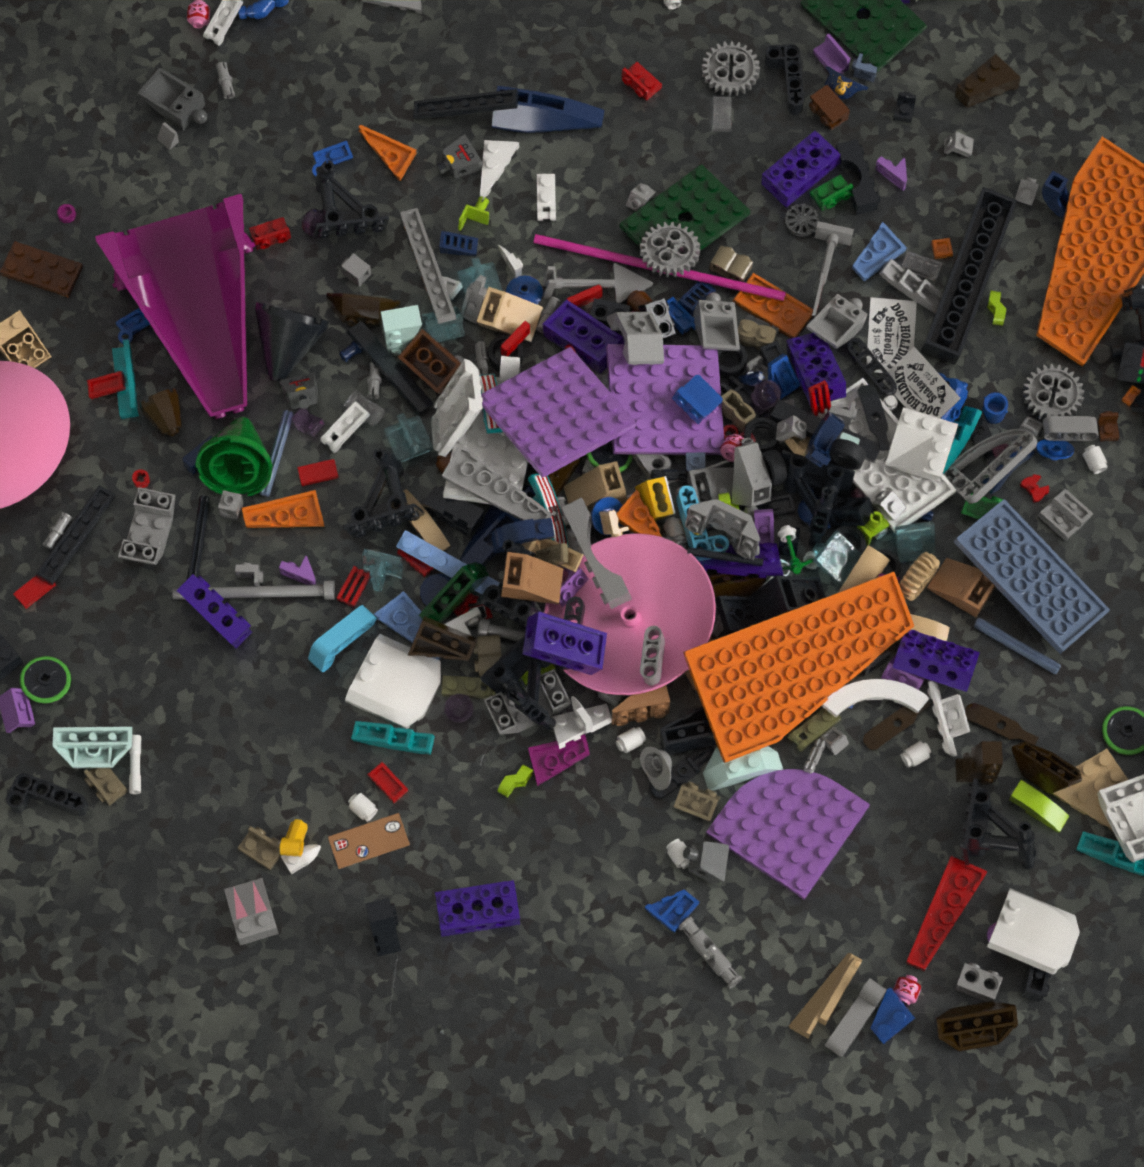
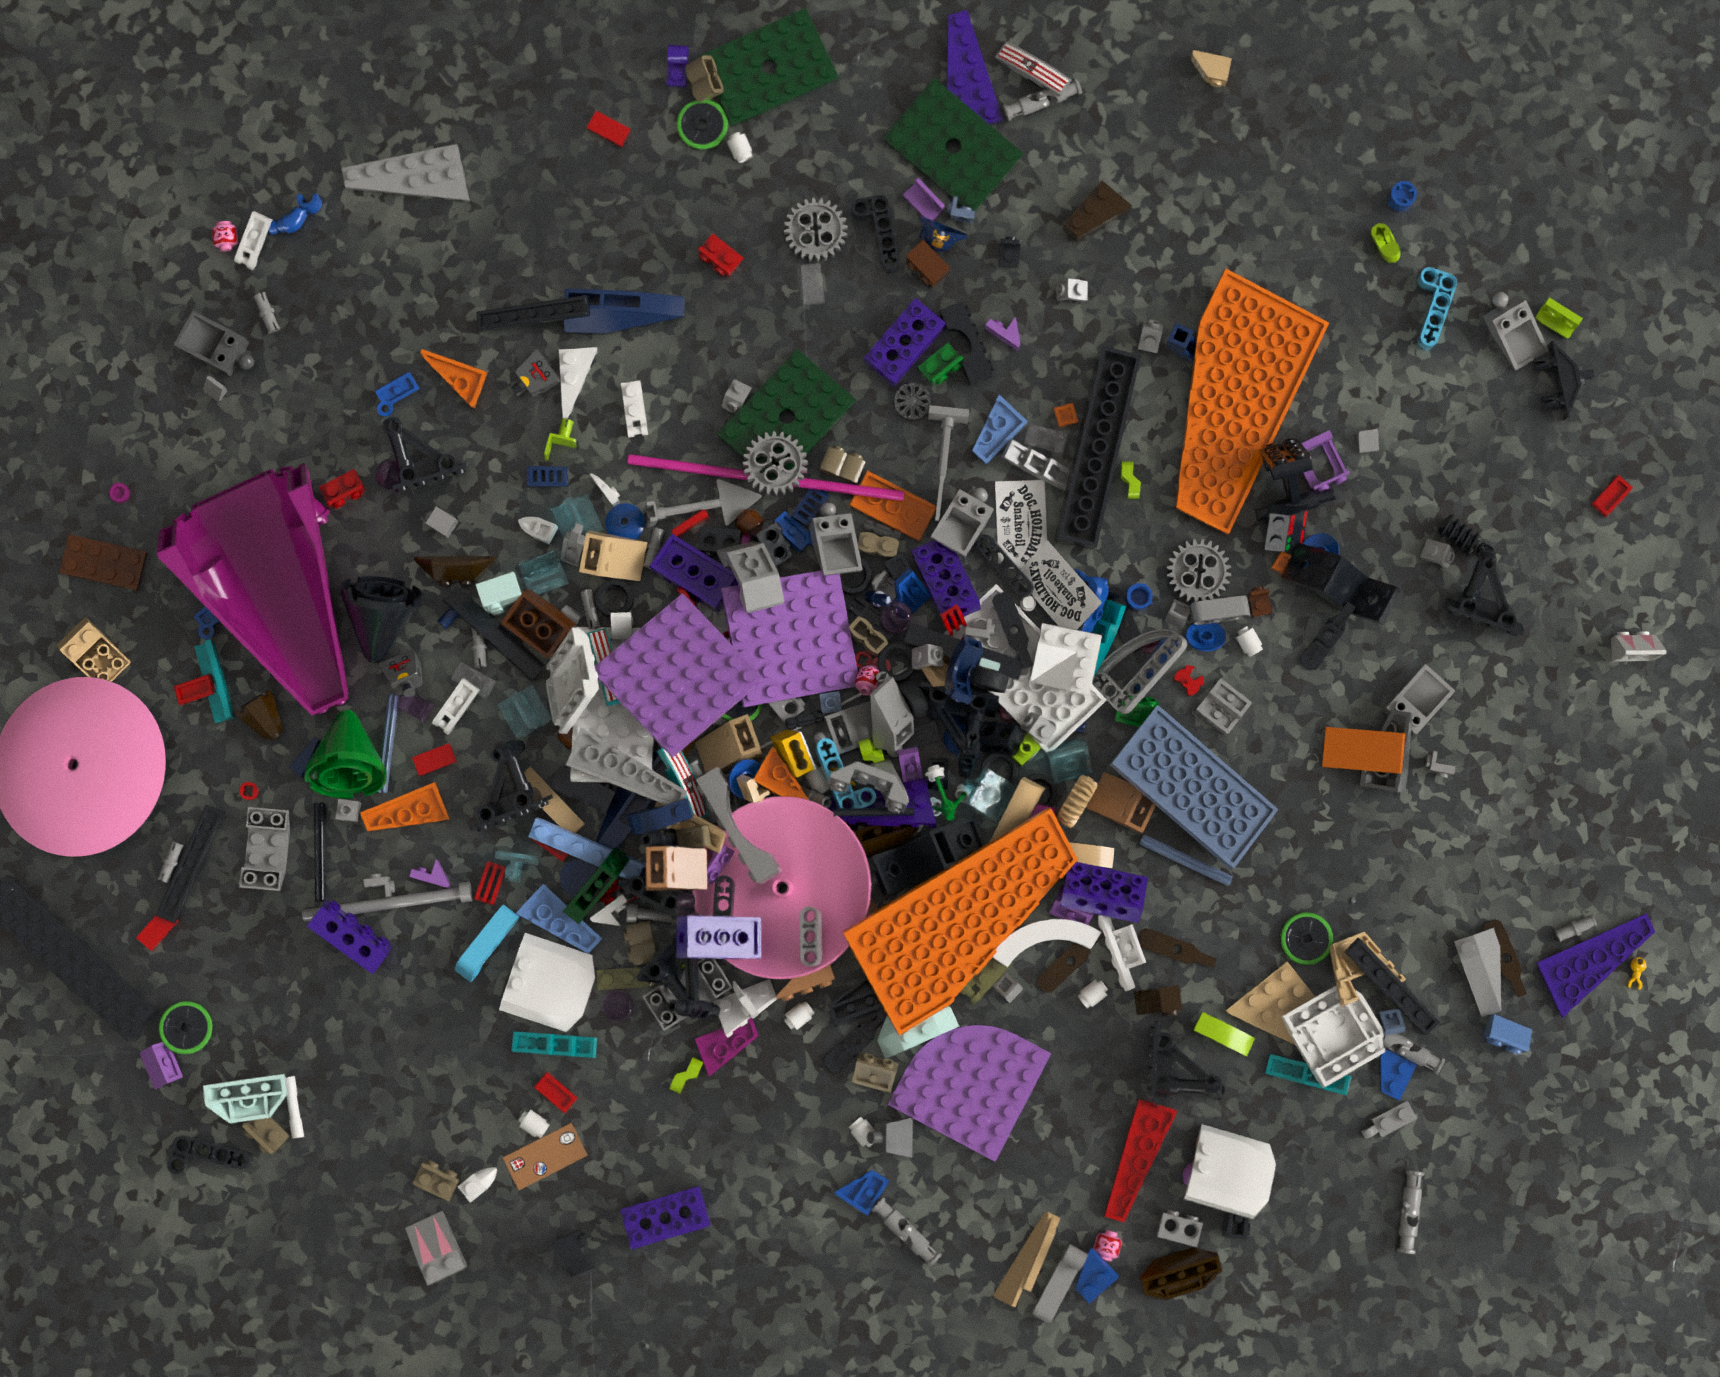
camera: 10 degrees left, 15 degrees up
yellow piece [280,819,308,857] -> none
light grey plate [400,208,456,324] -> none
dark brown wedge [408,616,478,661] -> none
red tile [501,321,530,357] -> none
light grey piece [640,746,672,790] -> none
blue bracket [672,375,723,425] -> none
light grey axle [803,739,826,774] -> none
dark brown wedge [1011,741,1082,794] -> none

